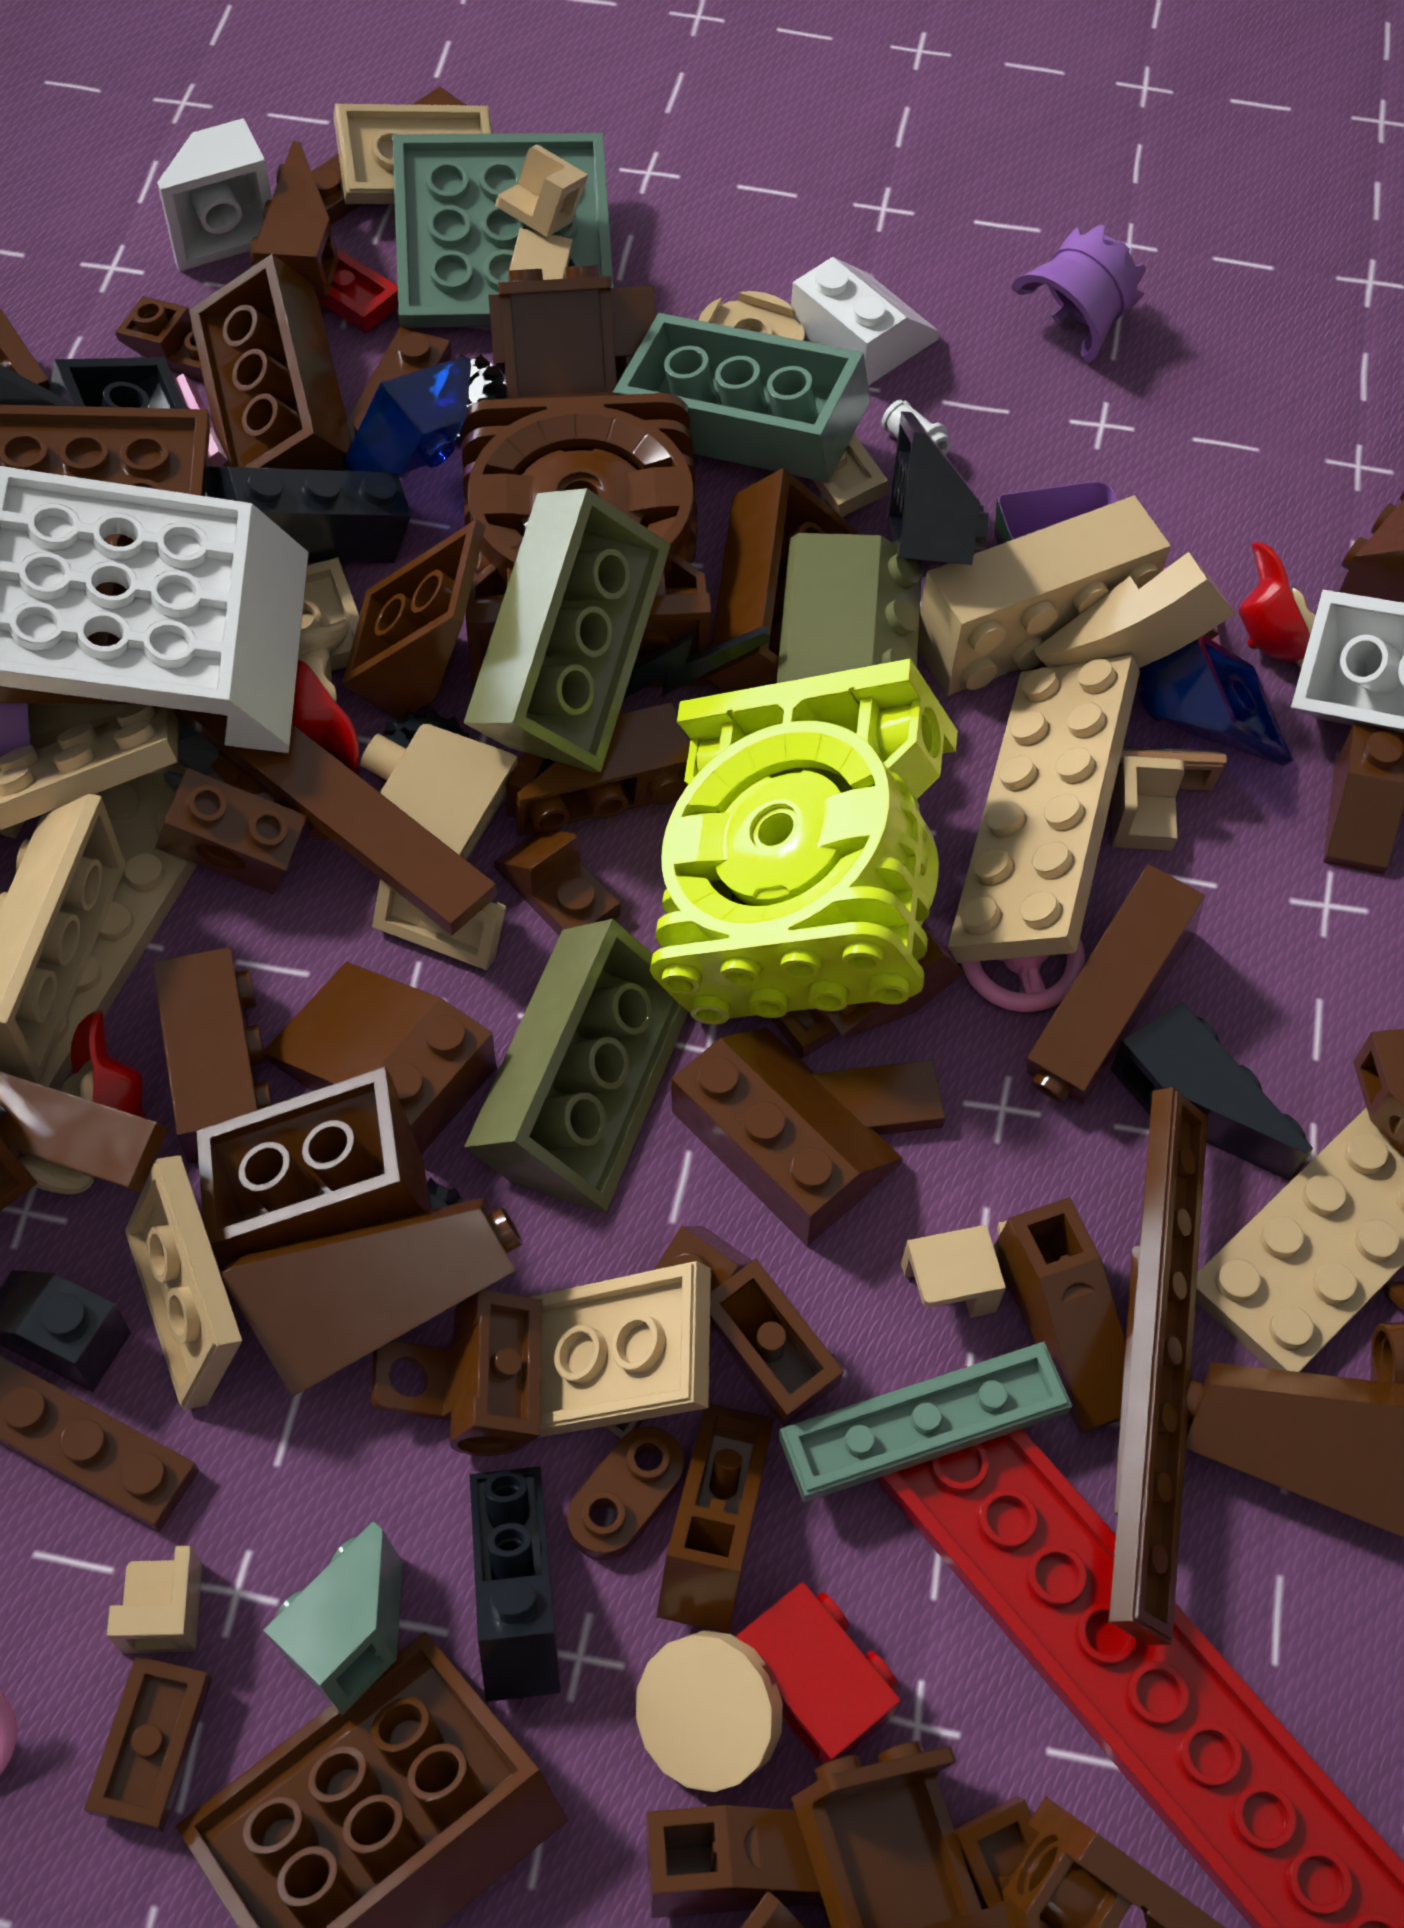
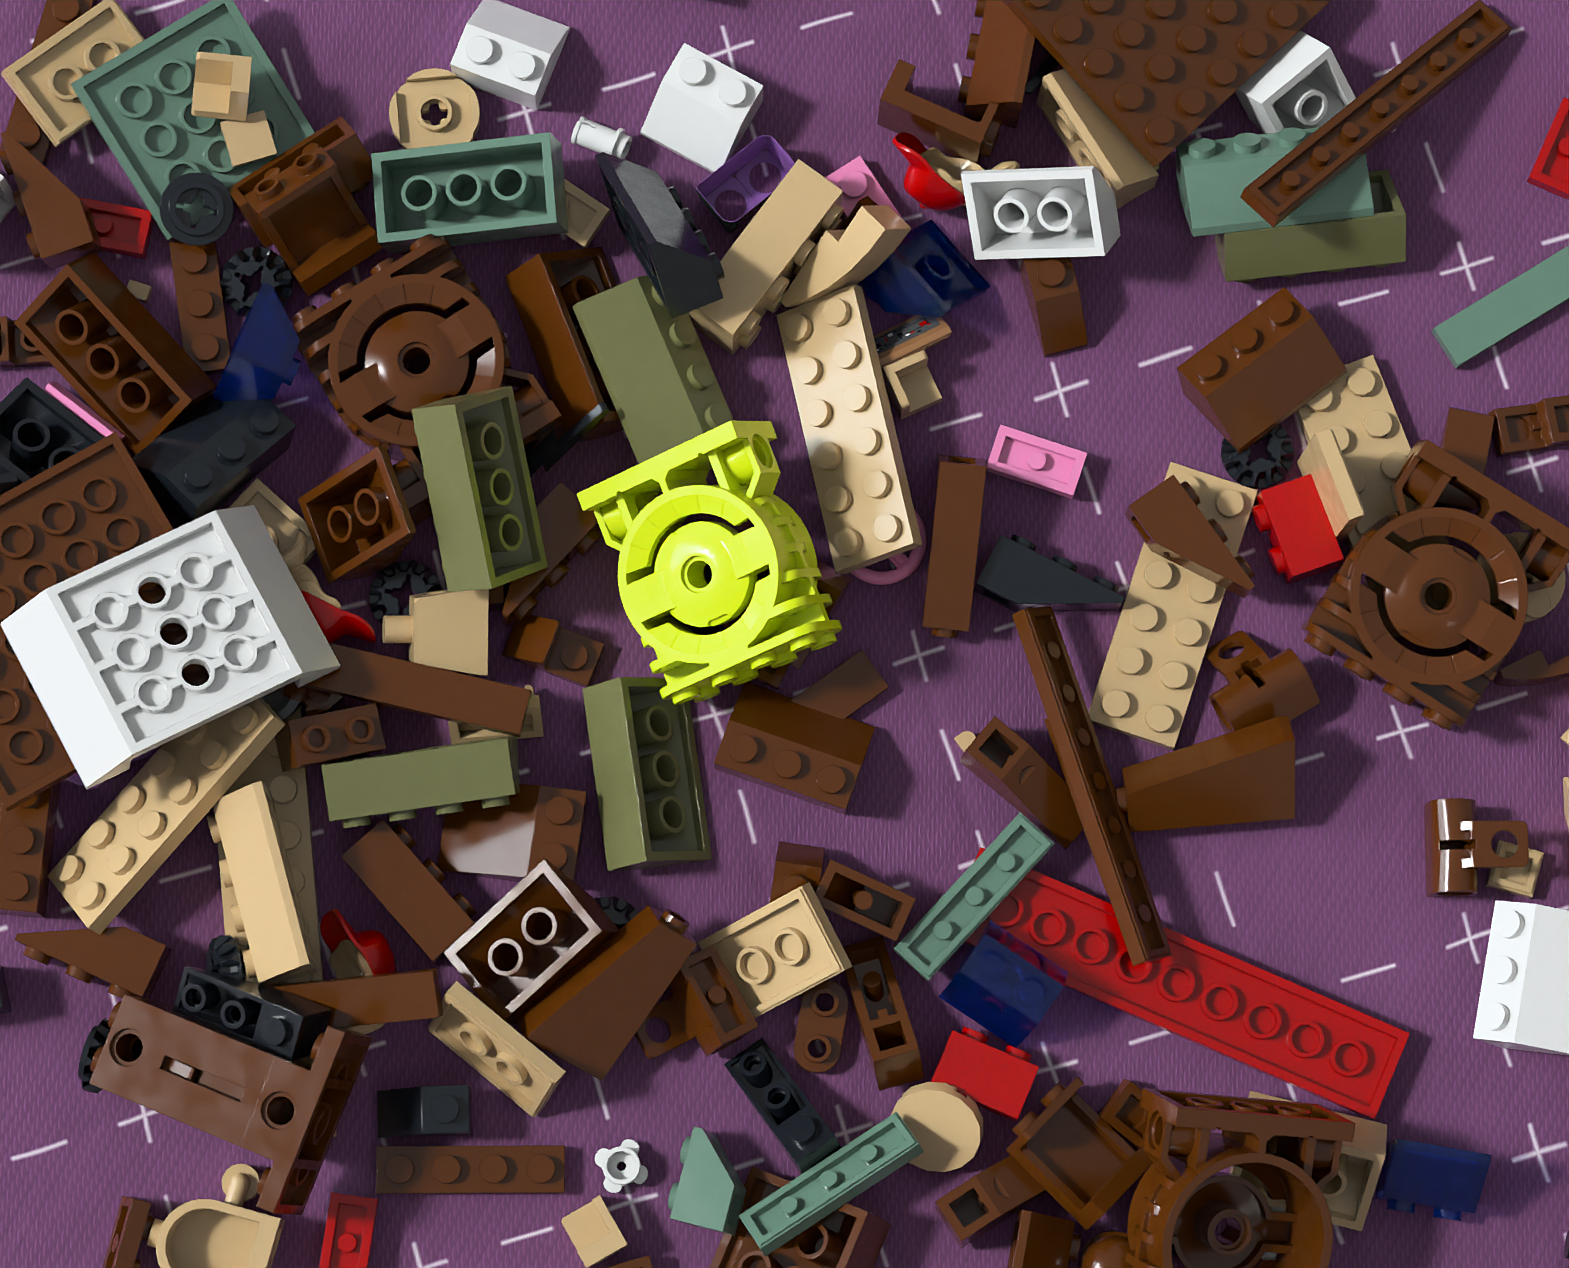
camera: 30 degrees left, 20 degrees up
tan panel [901,1224,1006,1318] -> none
none -> tan piece [127,280,152,303]
none -> black gear [160,173,233,246]
none -> olive slope [321,736,520,828]
none -> white plate [595,1139,648,1193]
none -> white slope [640,43,764,173]
none -> sand green tile [739,1112,924,1256]
none -> reddish brown panel [877,59,1003,164]
none -> clear blue slope [939,920,1068,1048]
none -> bright pink plate [986,424,1087,499]

